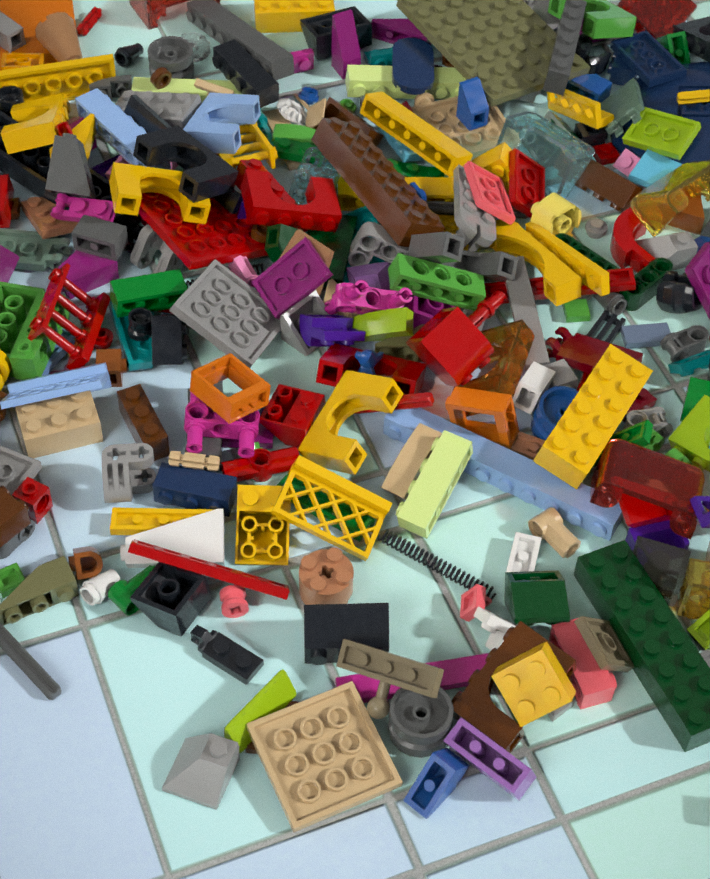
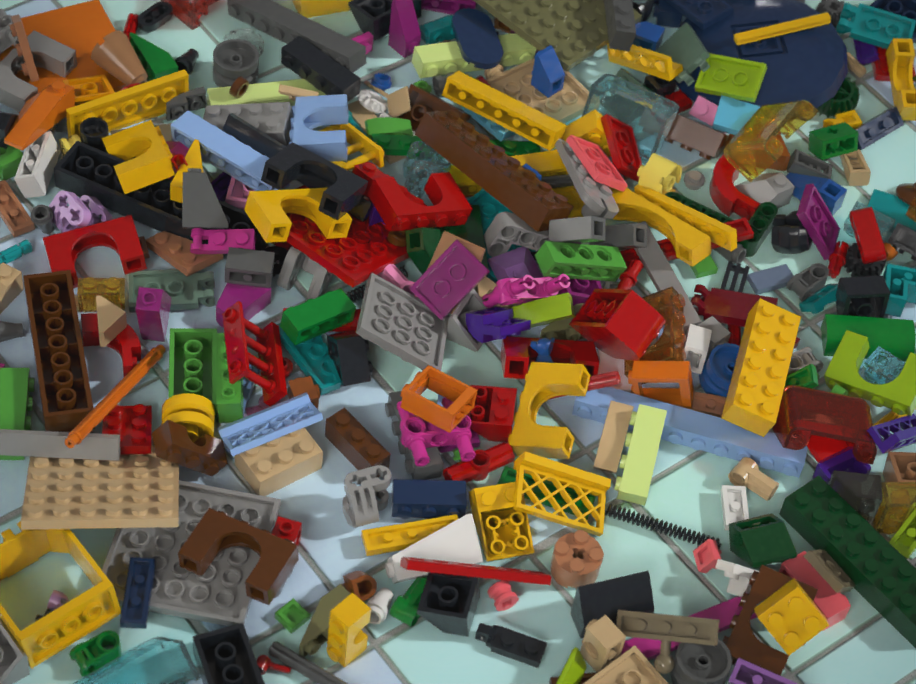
camera: 20 degrees left, 0 degrees up
black wheel [128,307,153,341] -> none
tan axle [168,451,220,471] -> none
none -> green slope [129,33,178,81]
none -> black plate [138,1,173,32]
none -> yellow arch [327,592,371,668]
none -> tan brick [580,615,626,672]

